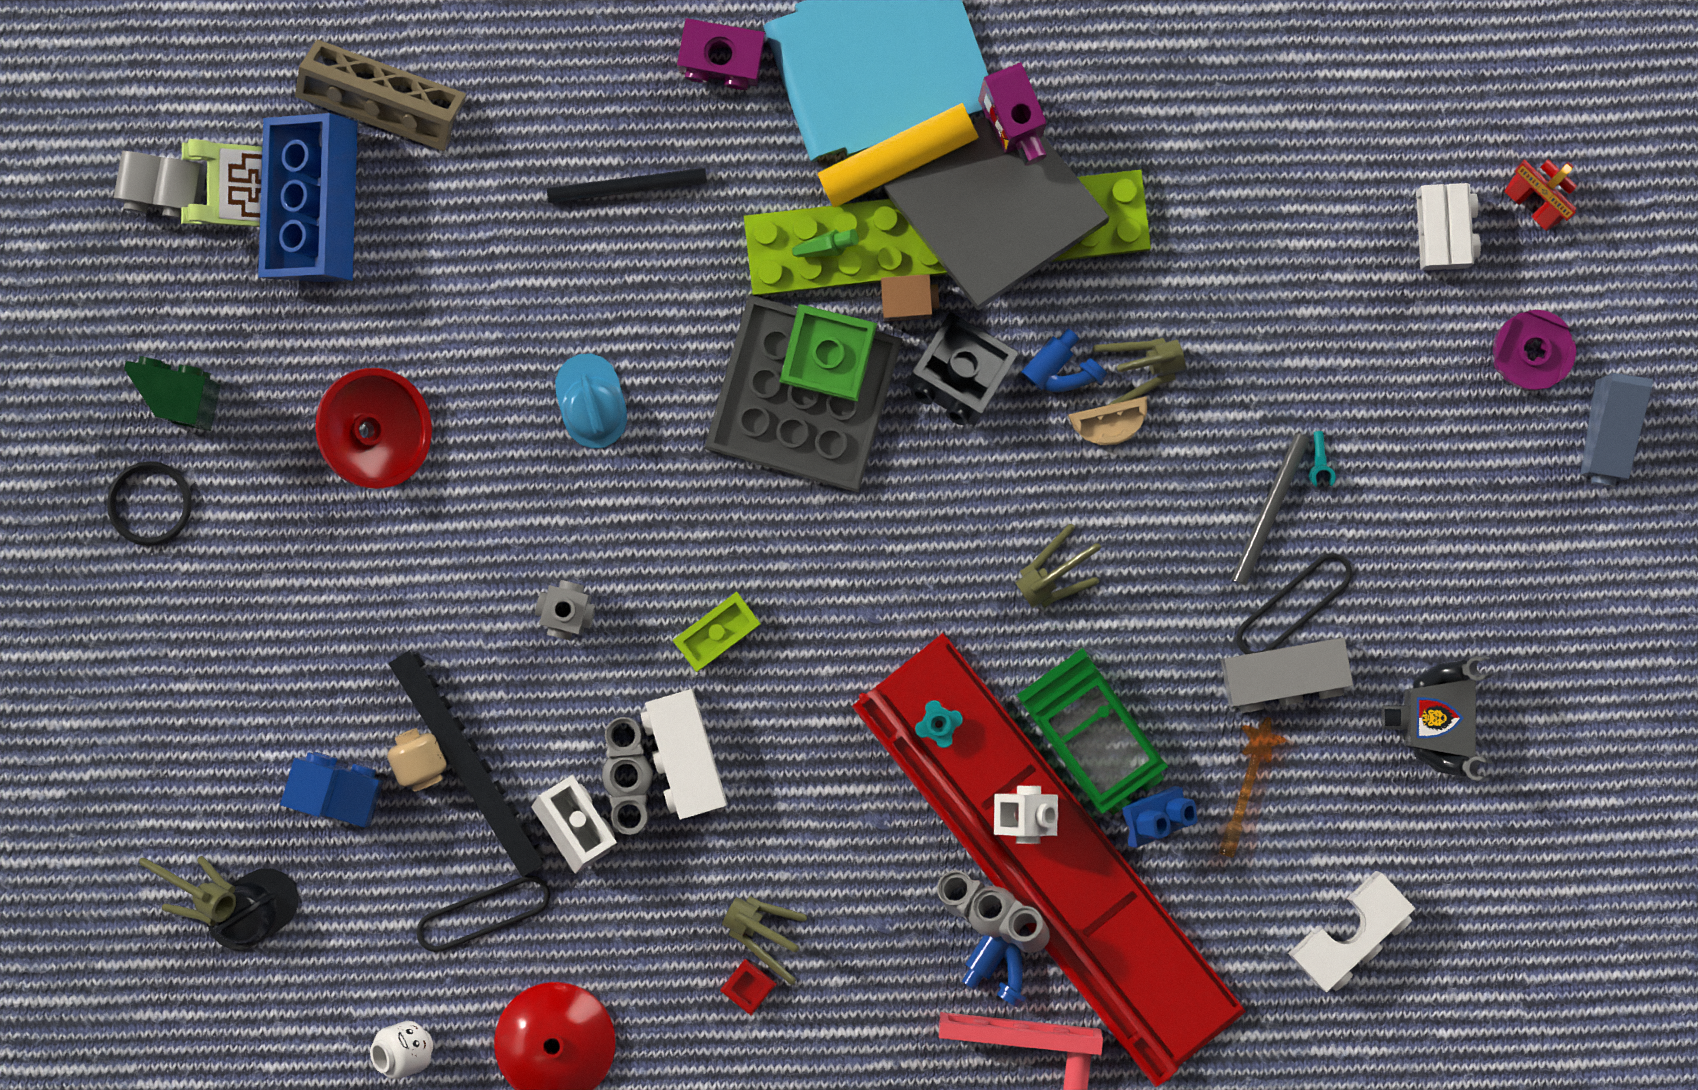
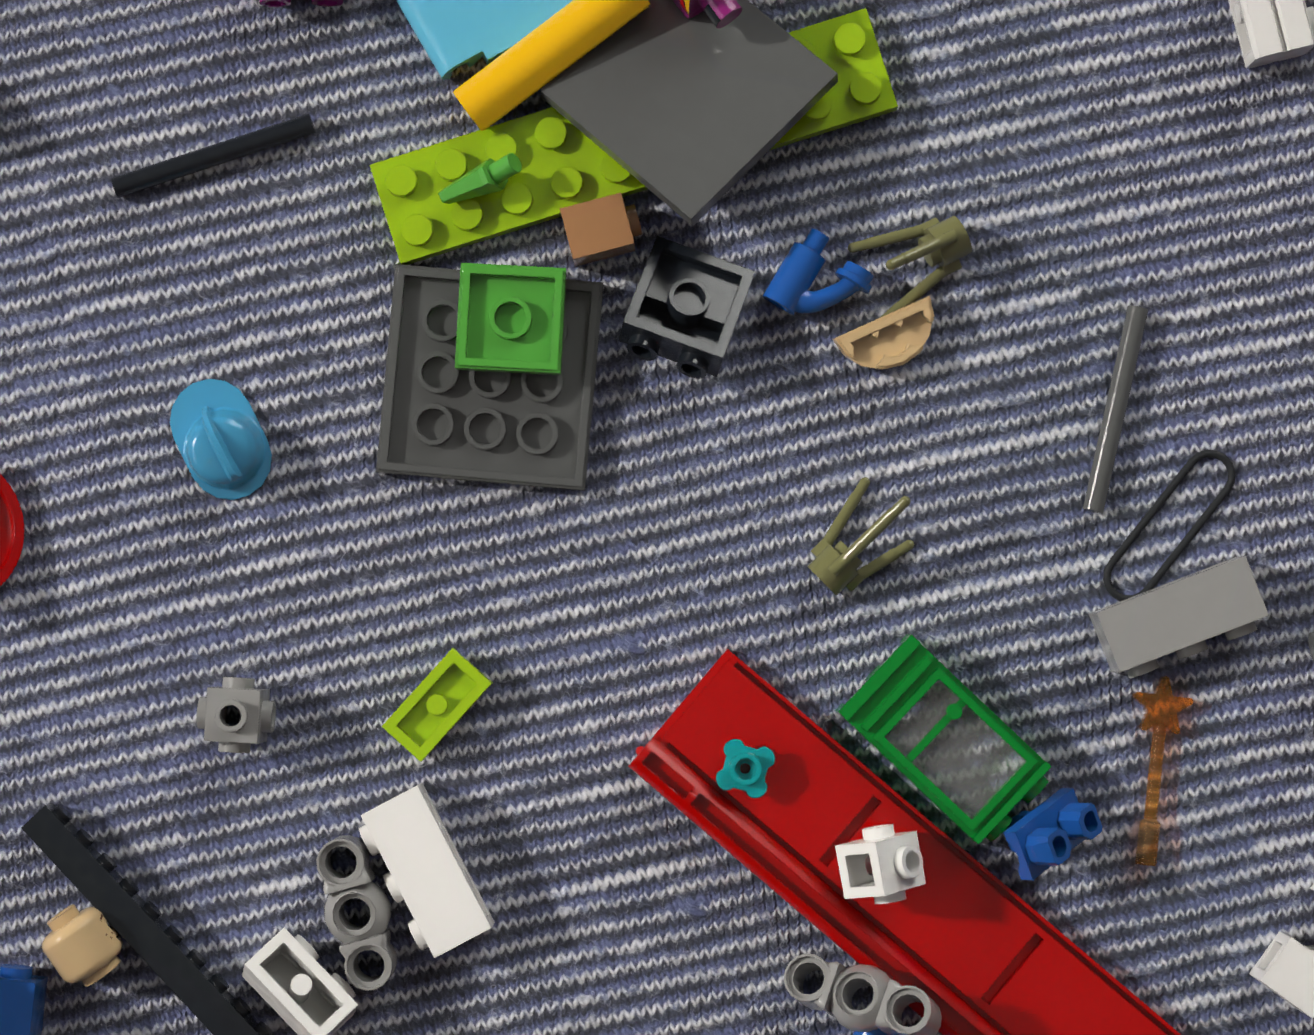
camera: 10 degrees left, 0 degrees up
teal hand [1309,431,1336,487] -> none

